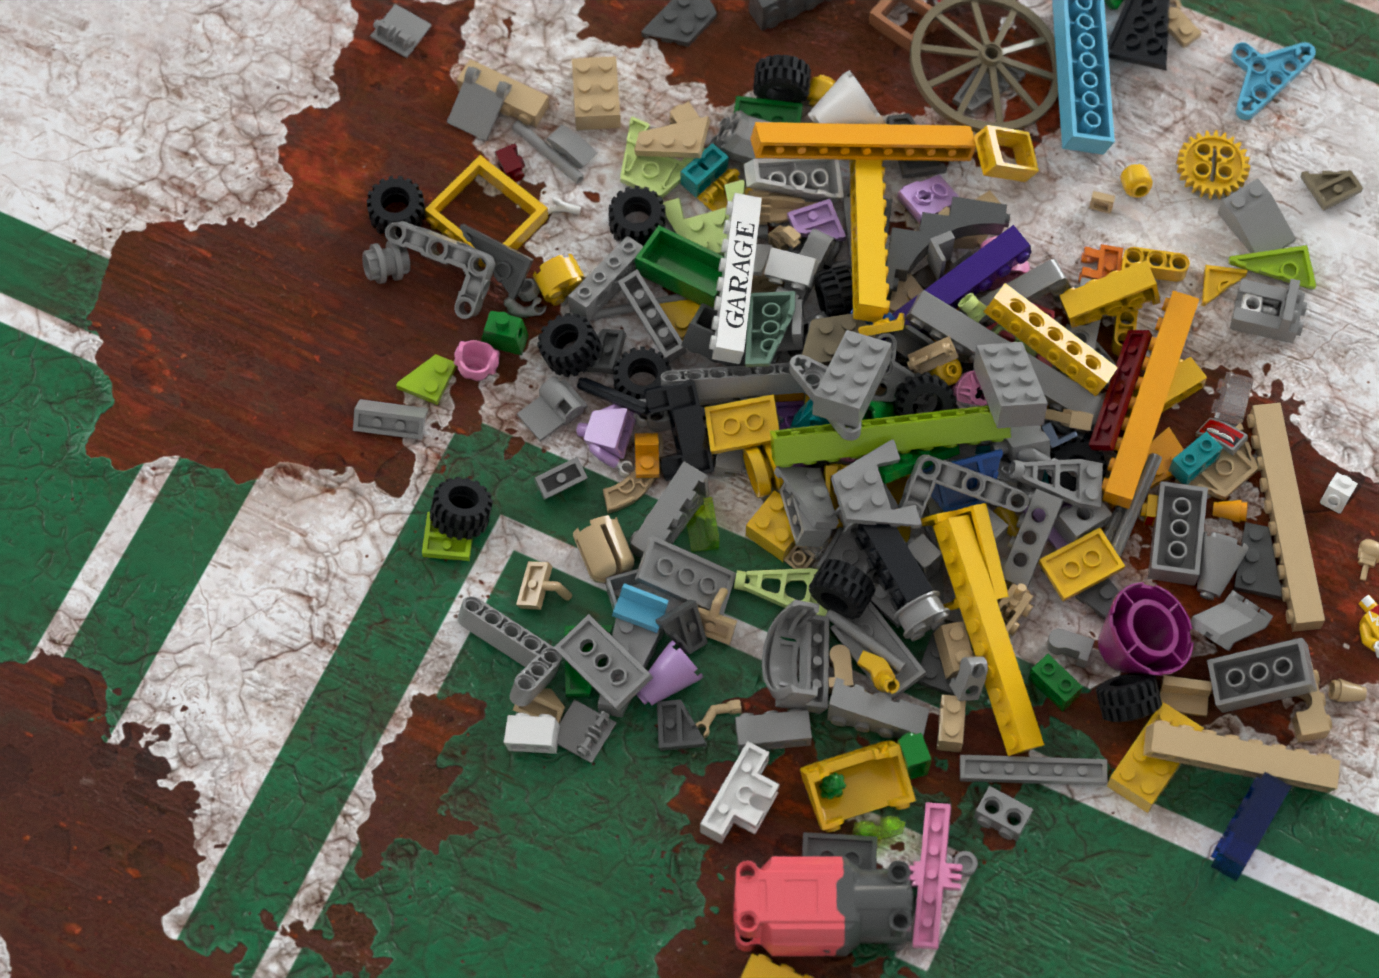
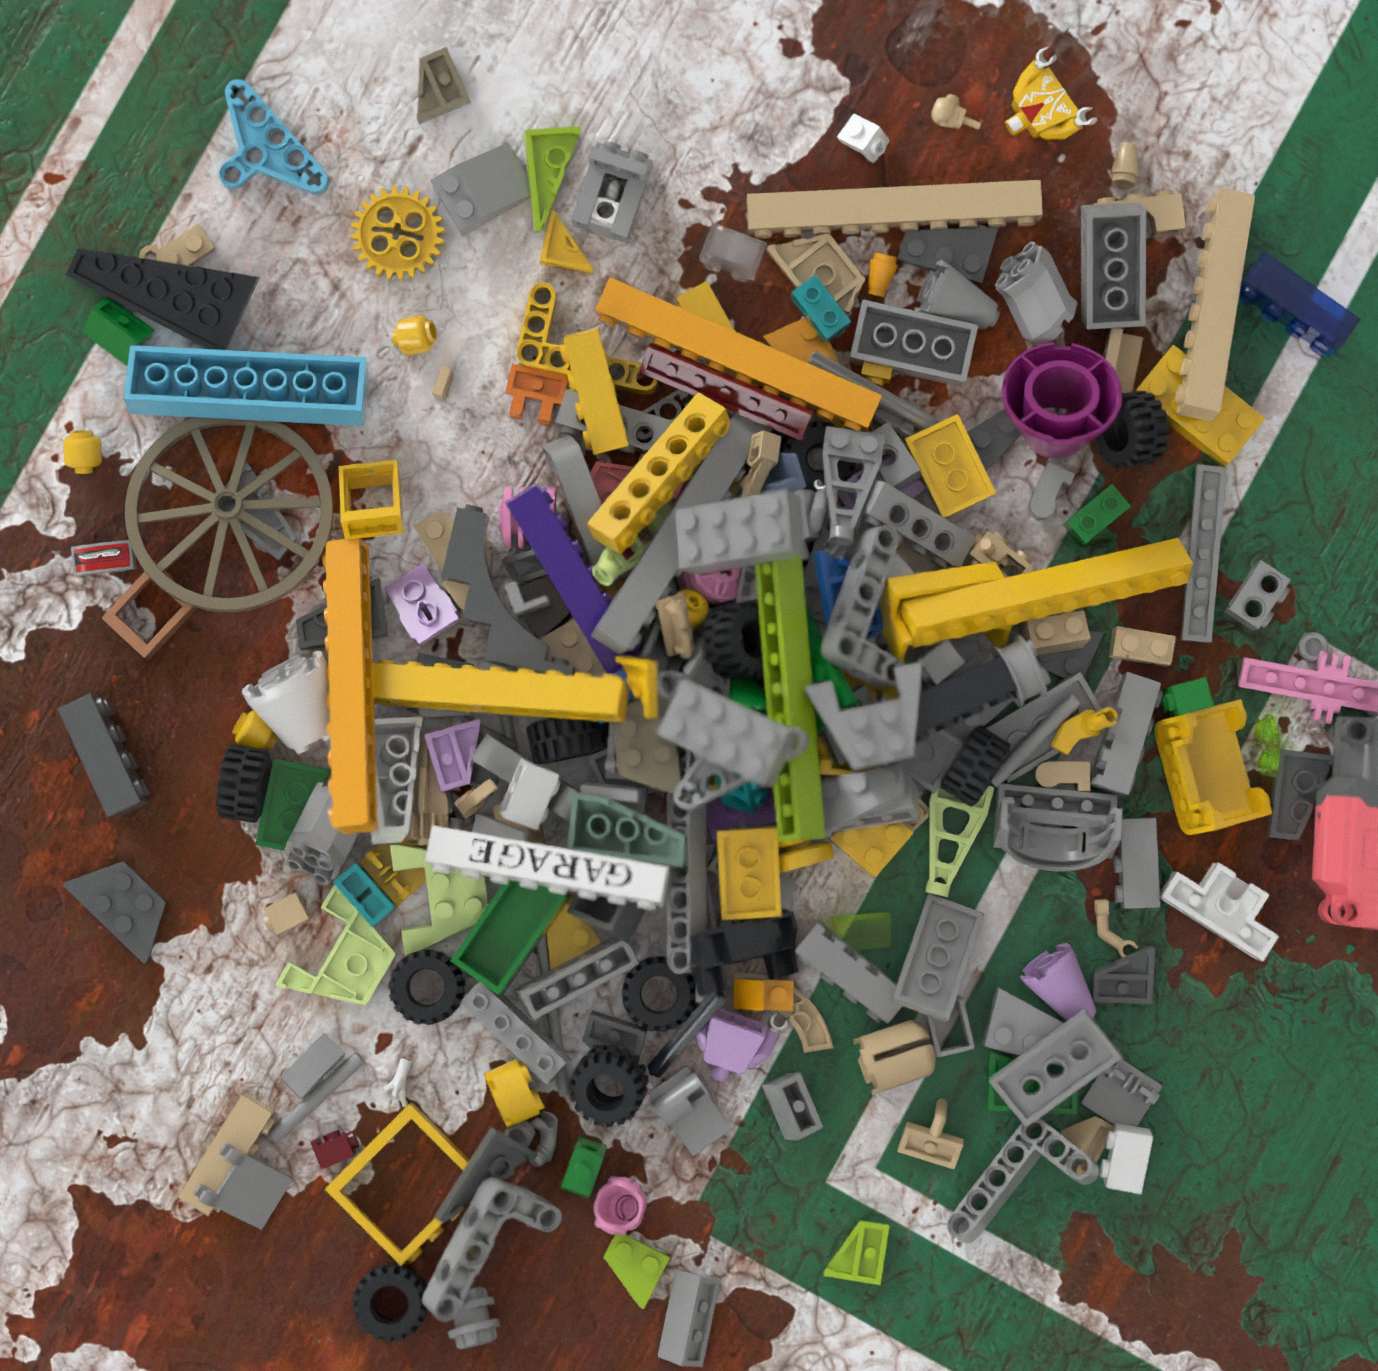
camera: 85 degrees left, 20 degrees up
light grey hinge [370,4,432,58] -> none
black tyre [430,477,493,540] -> none
tan brick [571,56,621,131] -> none
medium azure panel [612,584,669,633] -> none
tan wing [634,116,710,158] -> none
dark grey wing [655,599,708,654] -> none
tan plate [698,588,737,645] -> none
green plant [819,773,846,800] -> none
light grey leg [950,656,988,701] -> none
slope [1195,418,1248,455] -> none

